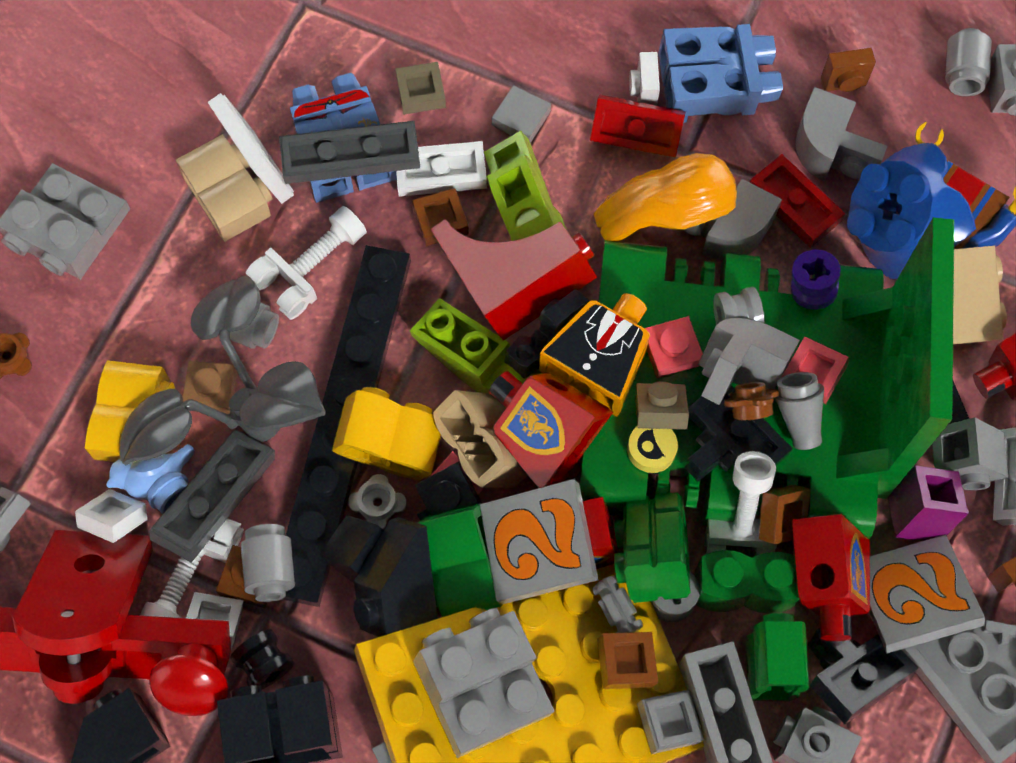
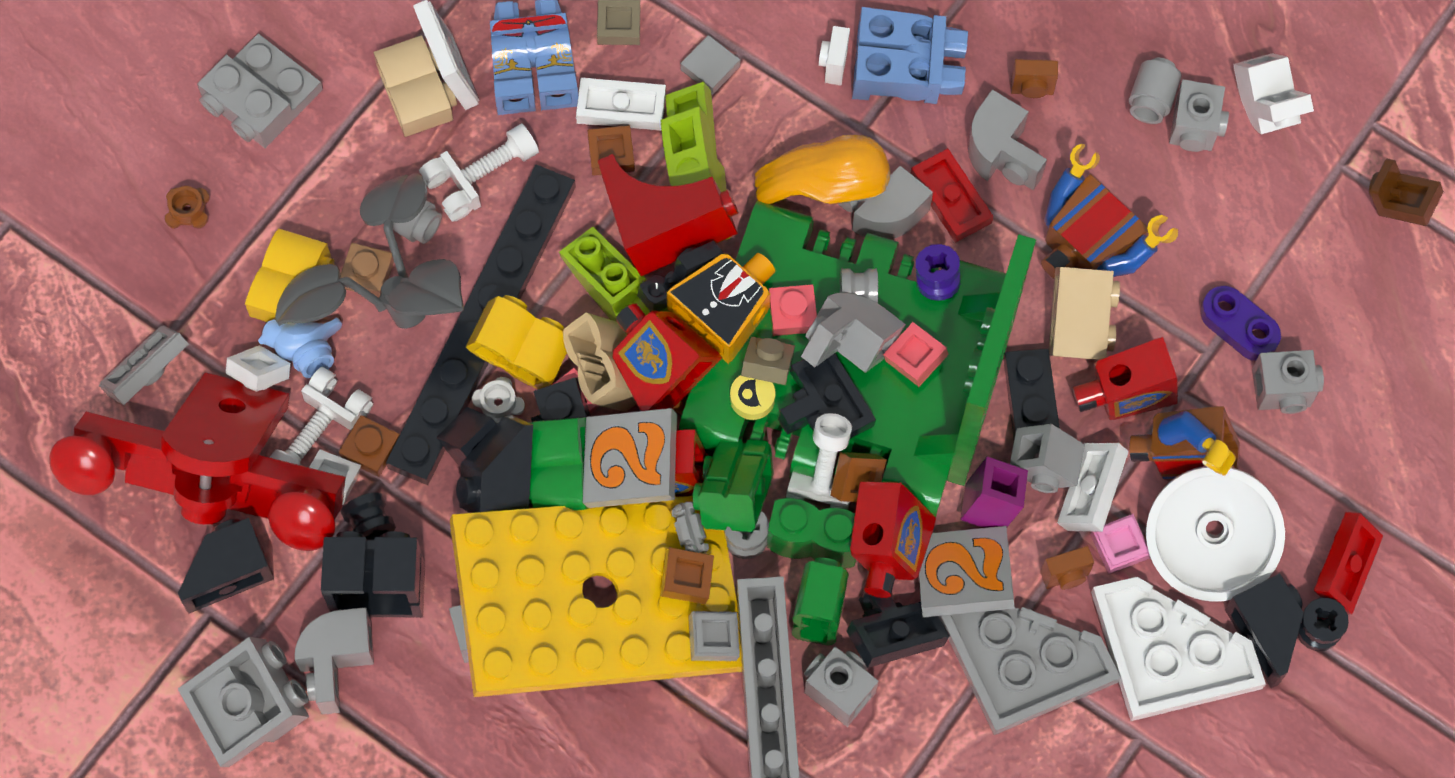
camera: 10 degrees right, 0 degrees up
dark grey tile [149,429,275,563] -> none
light grey brick [241,524,295,602] -> none
dark grey tile [279,121,420,184] -> none
light grey plate [413,608,555,758] -> none
red plate [590,94,686,158] -> none
dark orange plate [724,382,779,420] -> none
light grey cone [775,372,824,450] -> none
blue brick [847,143,976,279] -> none

